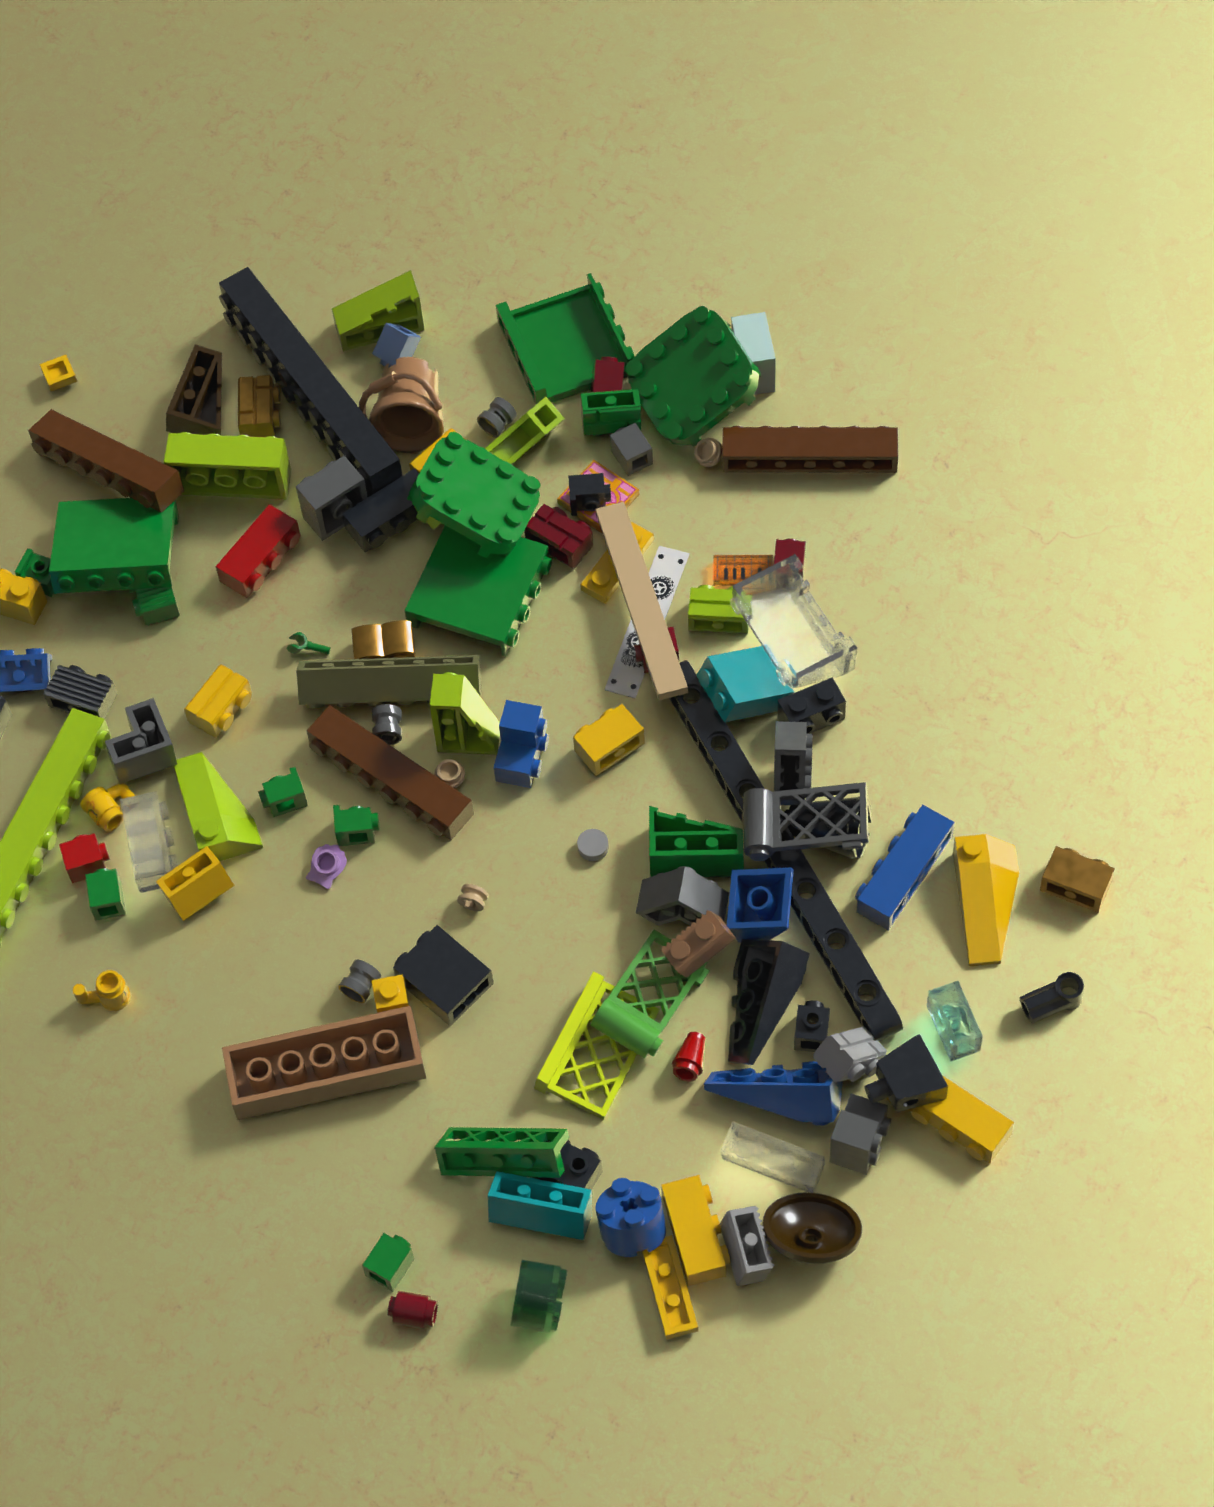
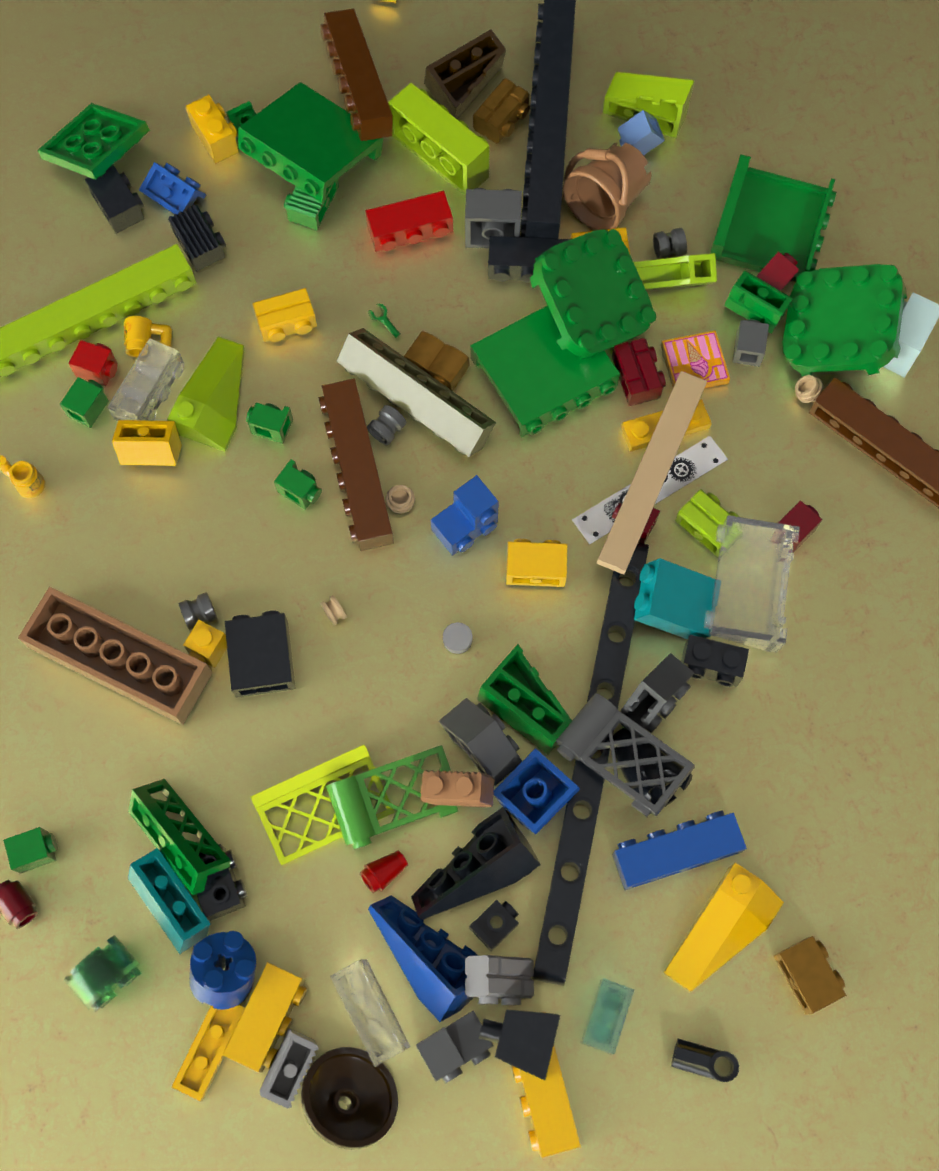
camera: 35 degrees right, 10 degrees up
dark grey brick [105,698,177,784] -> none
lavender animal [306,844,347,889] -> none
lime wedge [430,672,500,755] -> none
black brick [568,473,611,516] -> none
clear orange tile [713,555,773,586] -> none

